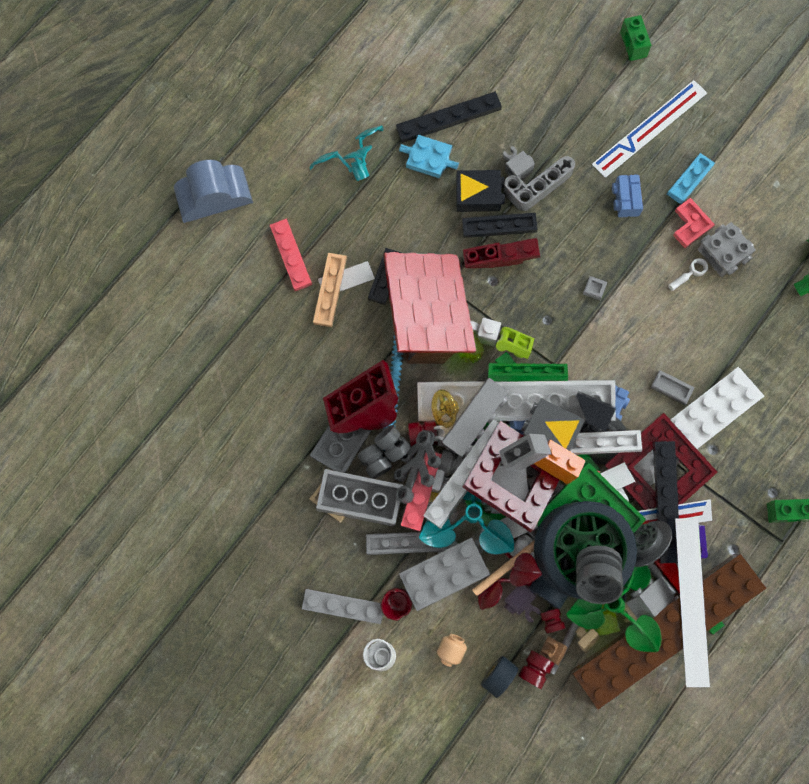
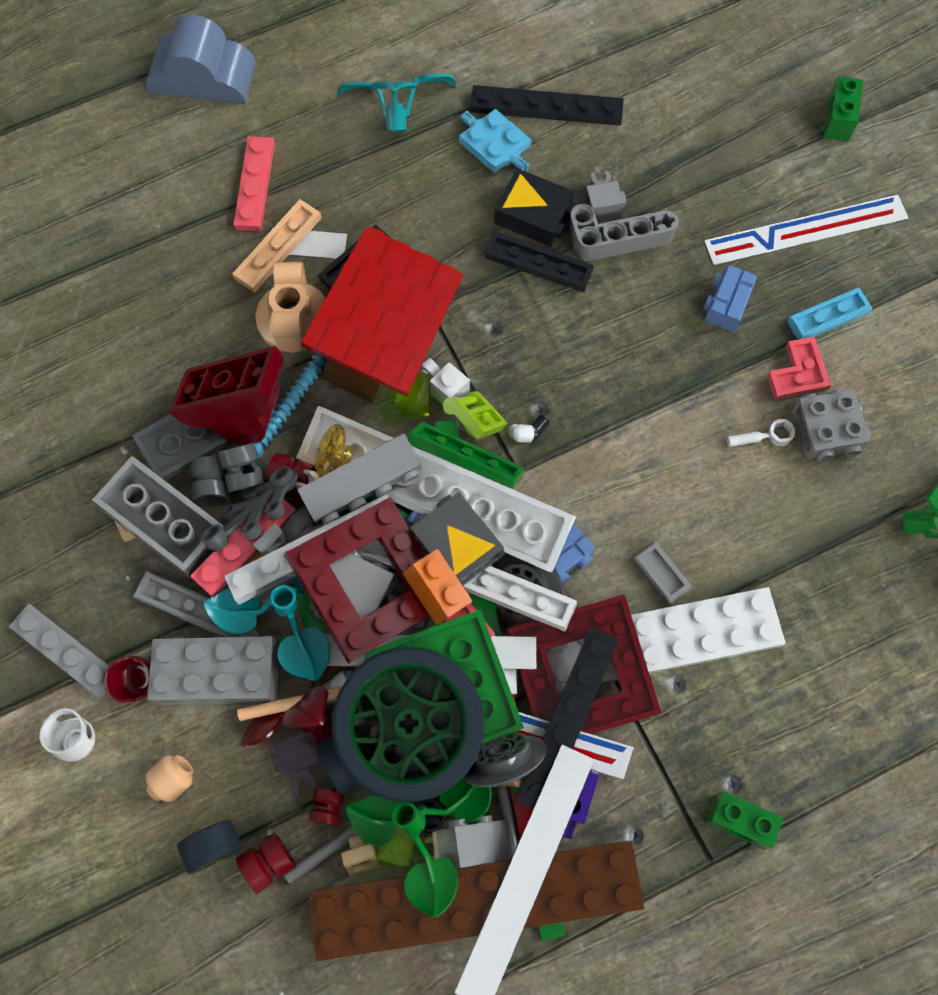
camera: 20 degrees right, 5 degrees down
dark red slope [463,238,541,268] -> none
light grey brick [499,434,551,470] -> none
medium nougat tile [539,636,568,666] -> none
black slope [576,391,616,432] -> none
dark grey wheel [576,545,623,604] -> none
light grey tile [583,276,607,301] -> none
none -> light nougat piece [255,262,326,353]
none -> arm [508,415,550,443]

